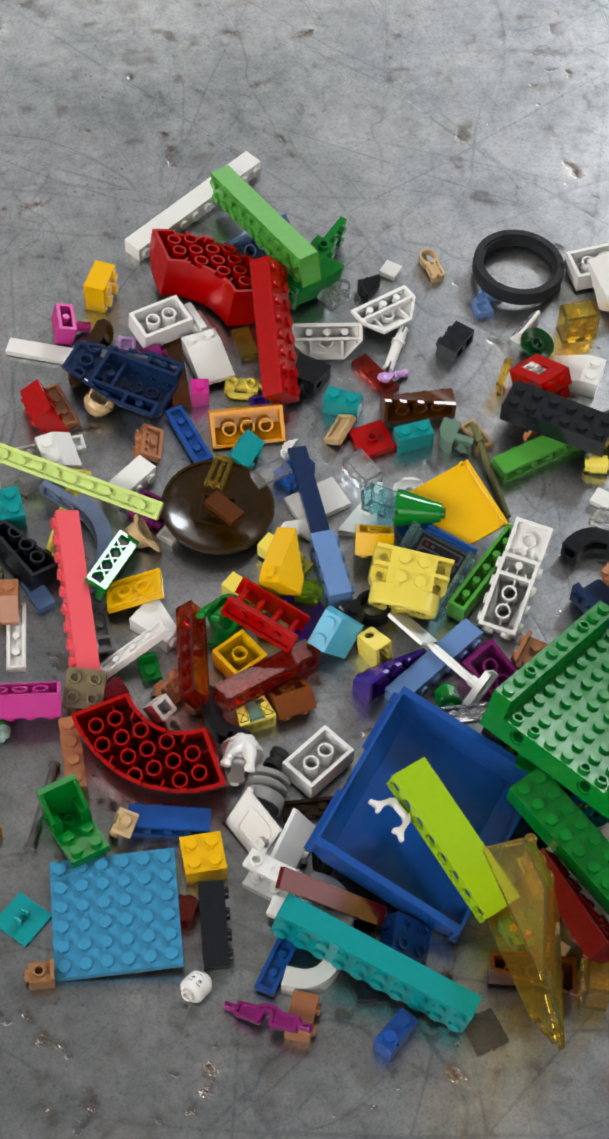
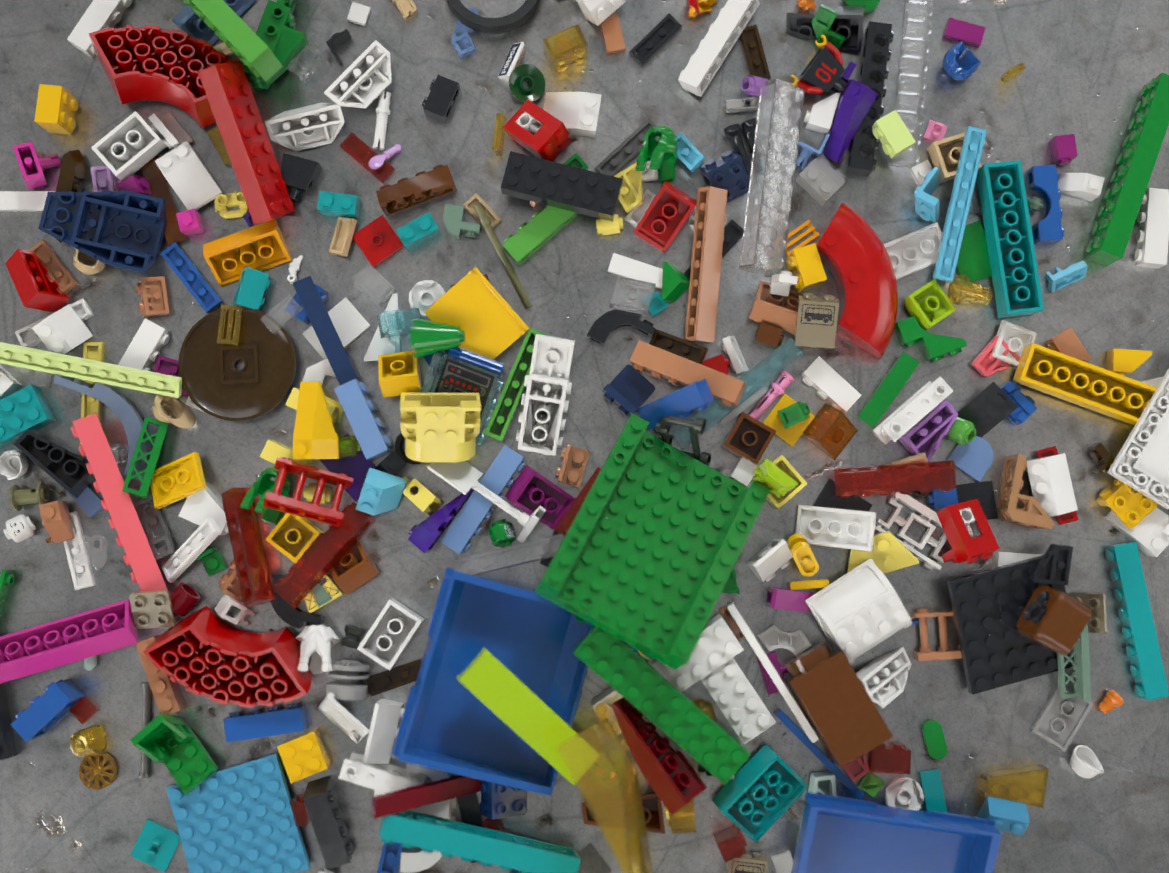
camera: 10 degrees left, 30 degrees up
tan piece [108,807,139,839] -> none
reddish brown tile [204,490,245,527] -> none
white helmet [368,797,411,843] -> none
none -> clear plate [72,534,108,571]

